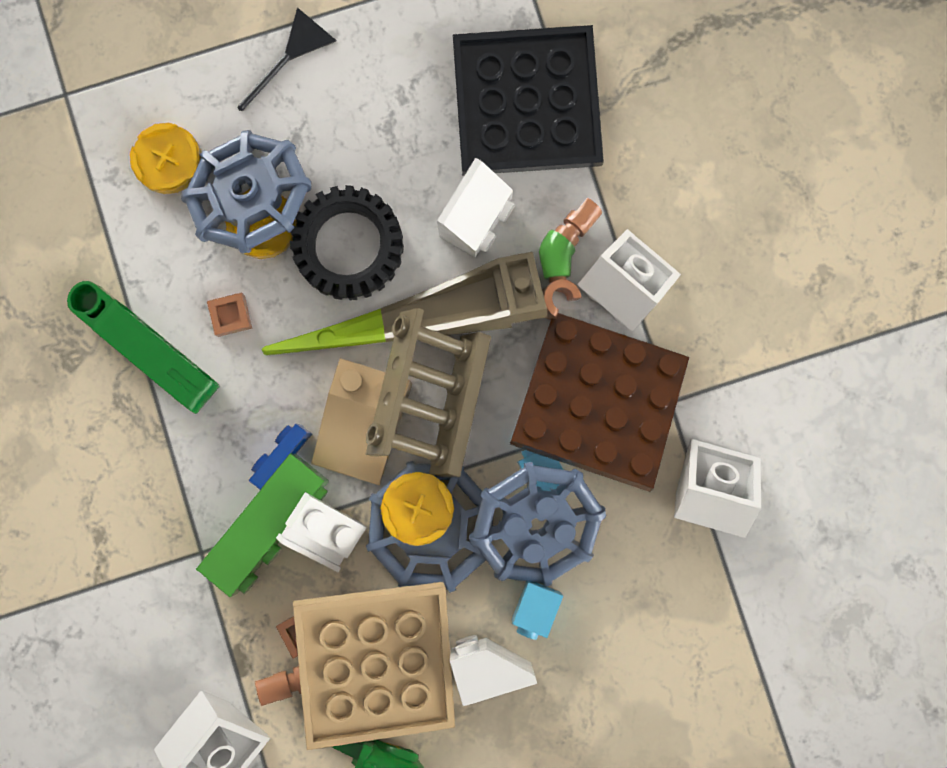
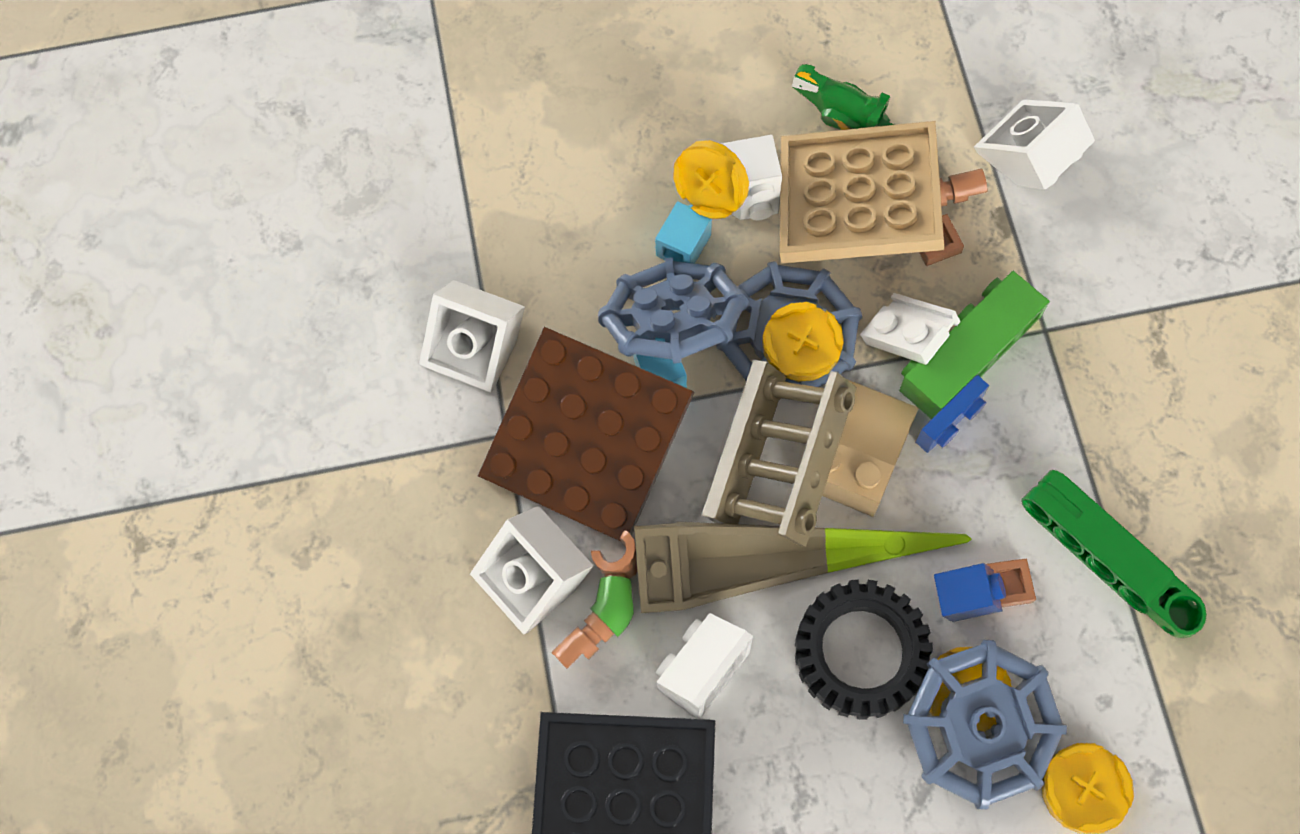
camera: 170 degrees left, 15 degrees down
none -> yellow tile [673,140,749,219]
none -> blue brick [934,563,1006,622]

